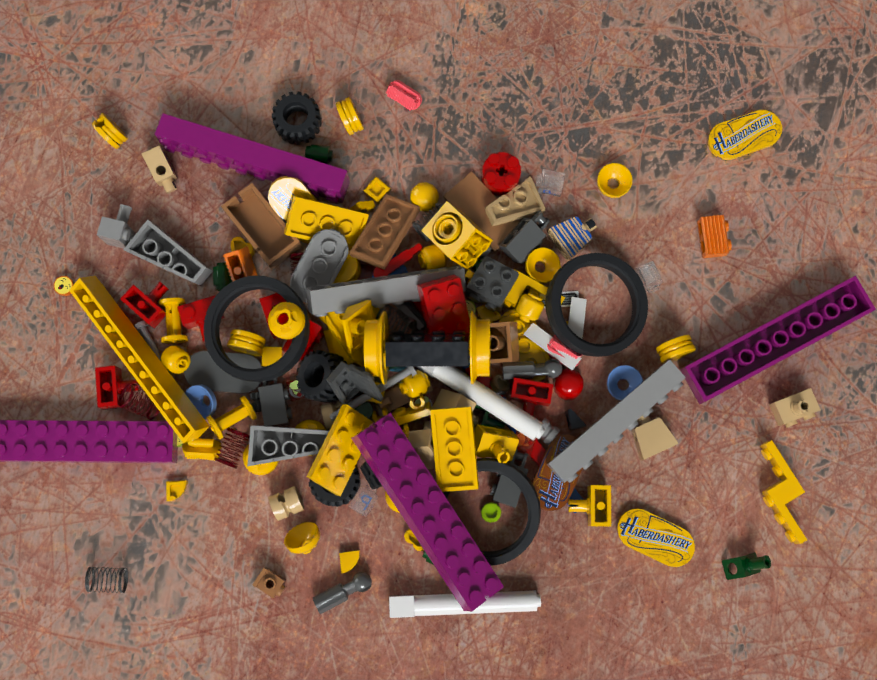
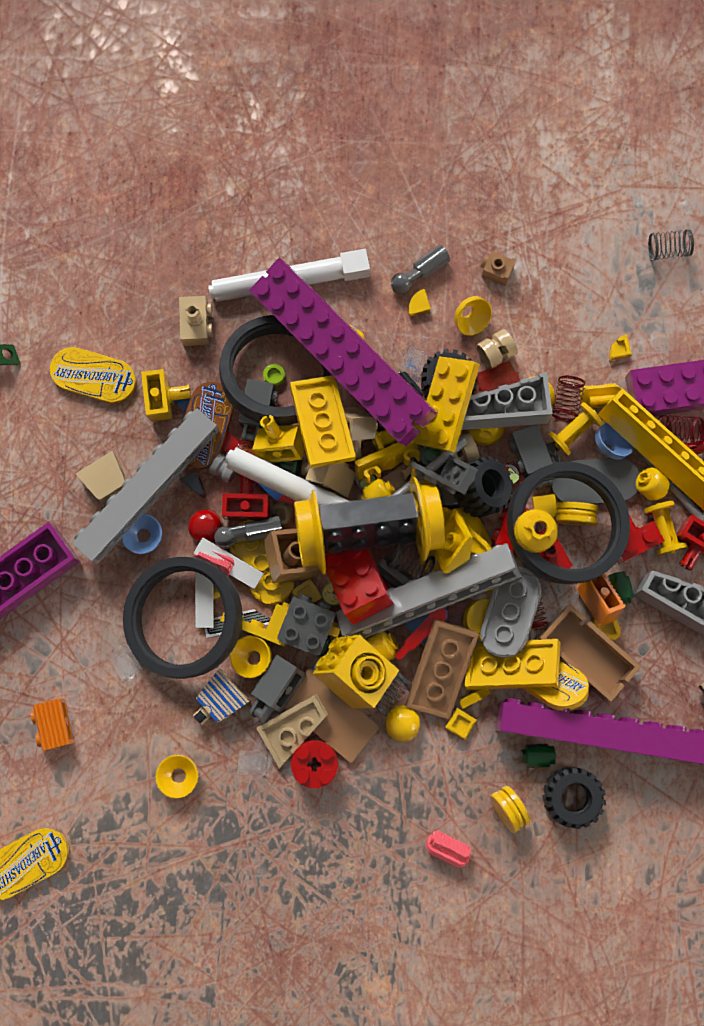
camera: 175 degrees right, 0 degrees up
yellow head [515,292,544,323] -> none
yellow head [656,335,696,364] -> none
none -> tan brick [179,296,213,346]
none -> clear red piece [477,361,520,392]

